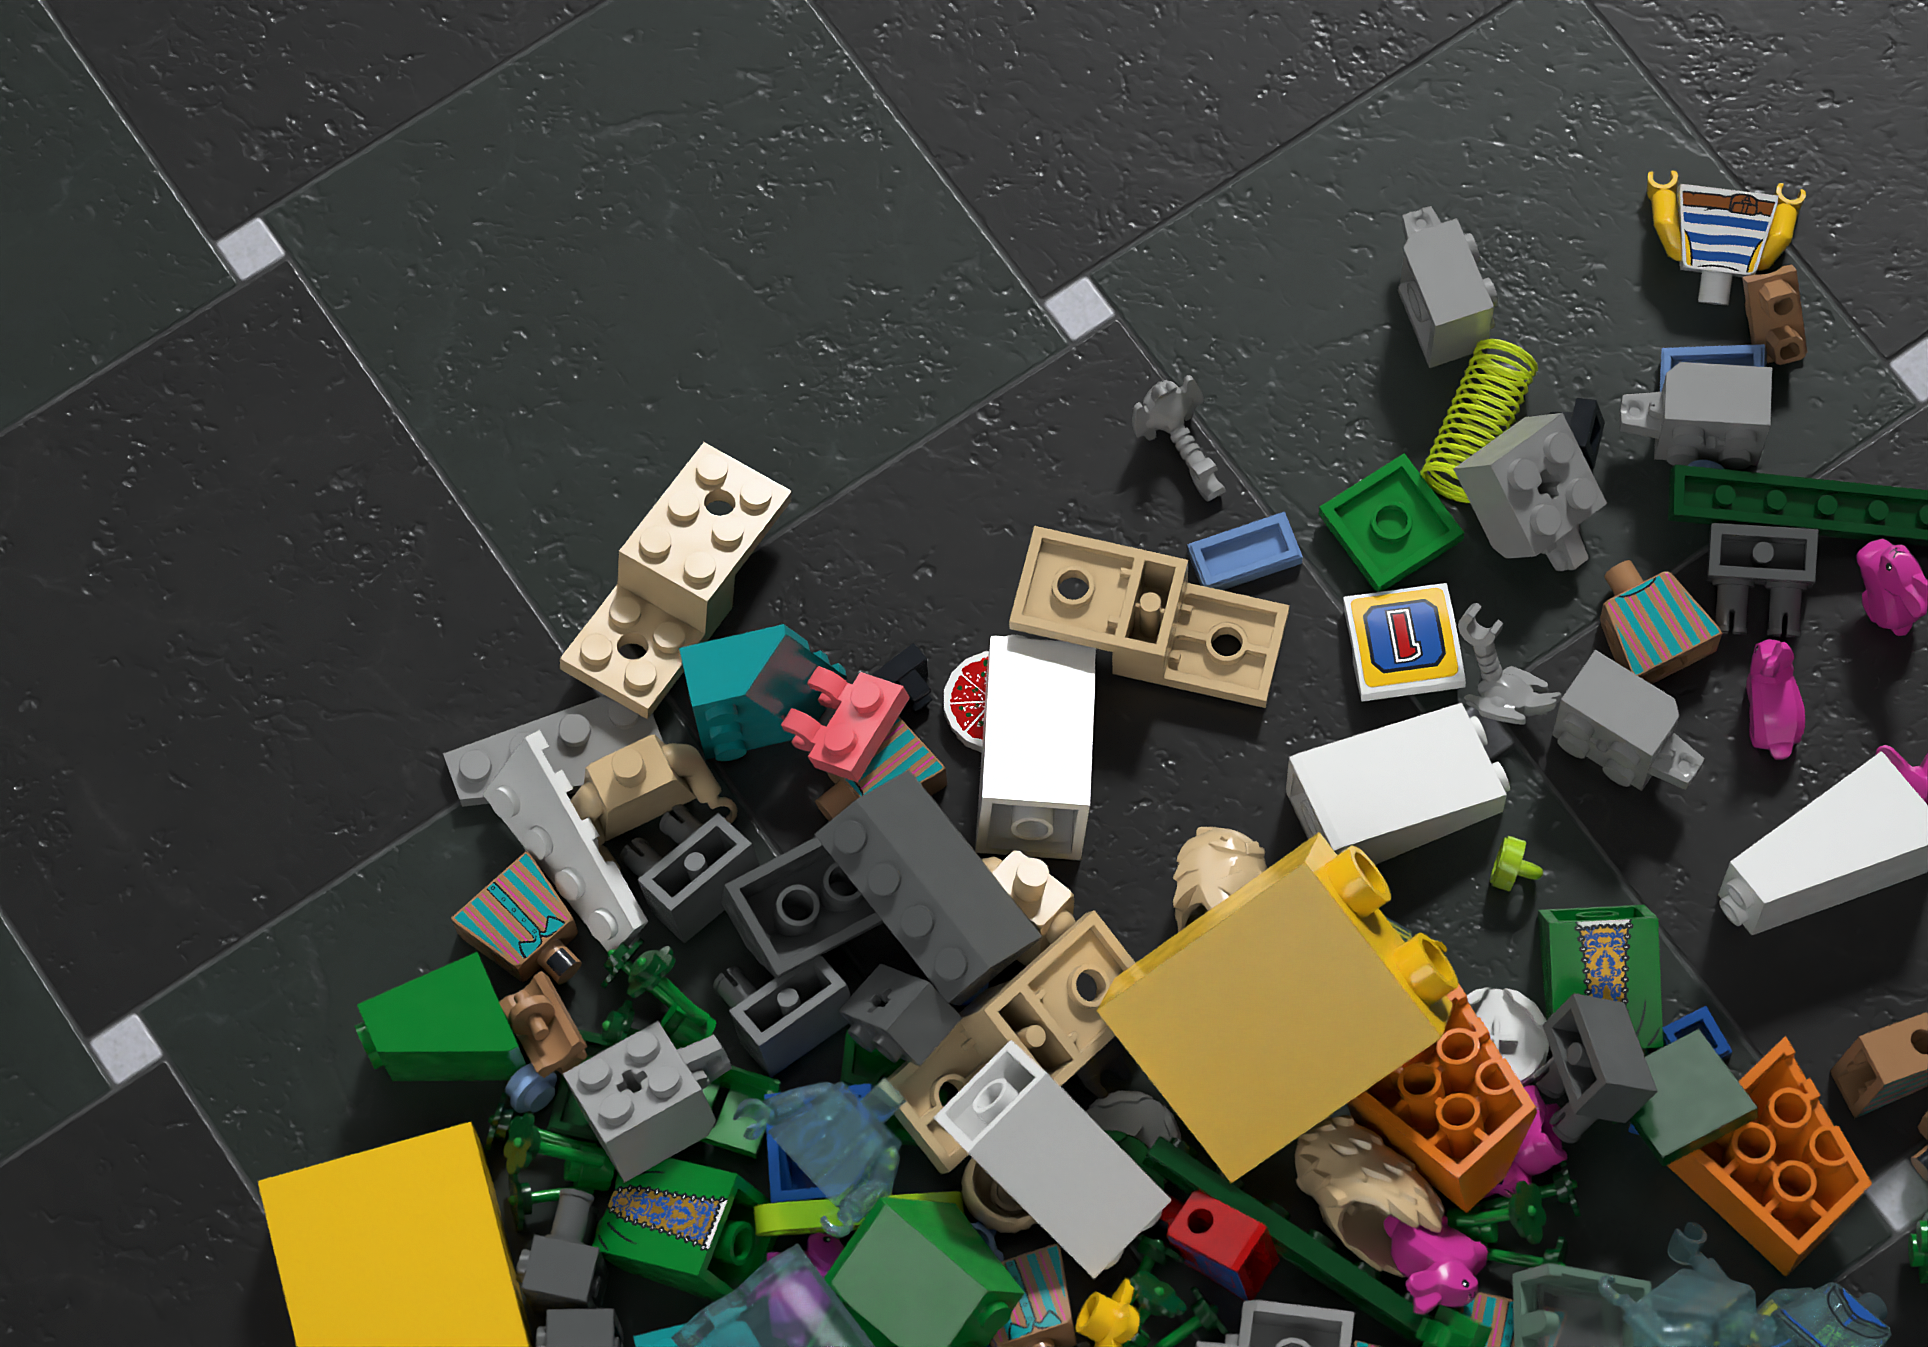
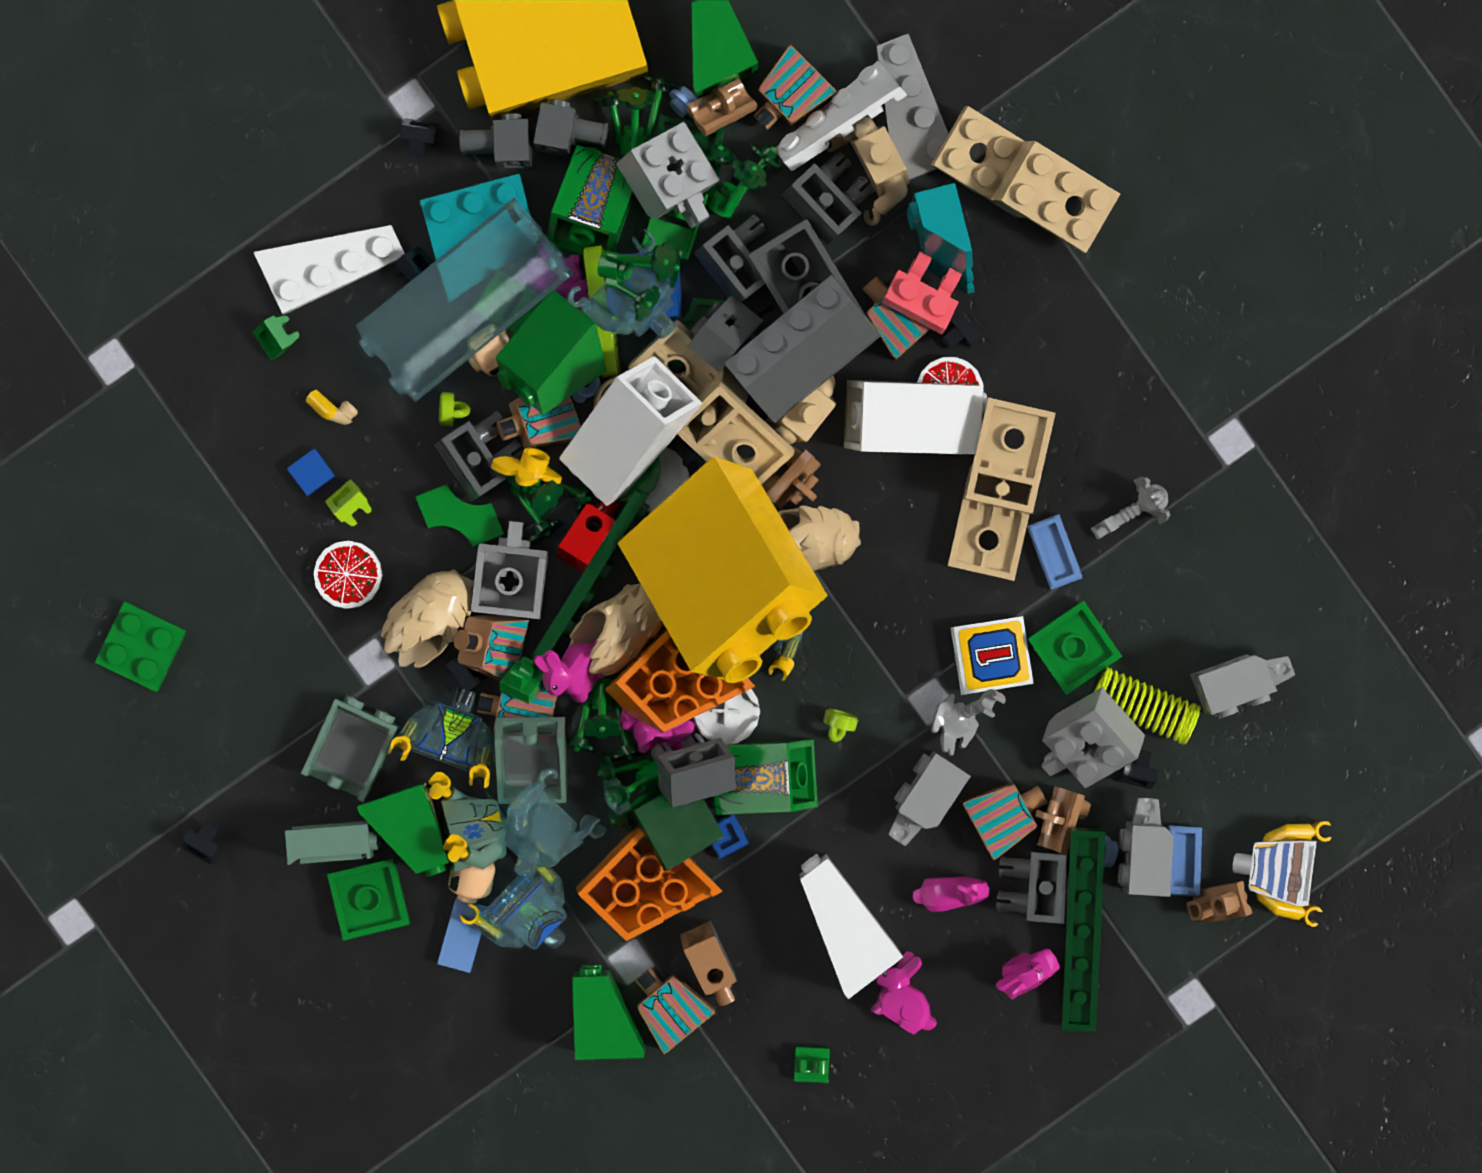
camera: 85 degrees right, 20 degrees up
white slope [1286,703,1510,865] -> none
none -> plant [597,242,680,322]
none -> plant [598,753,661,832]
none -> medium nougat hips [761,445,821,510]
none -> medium nougat hips [1035,786,1091,855]

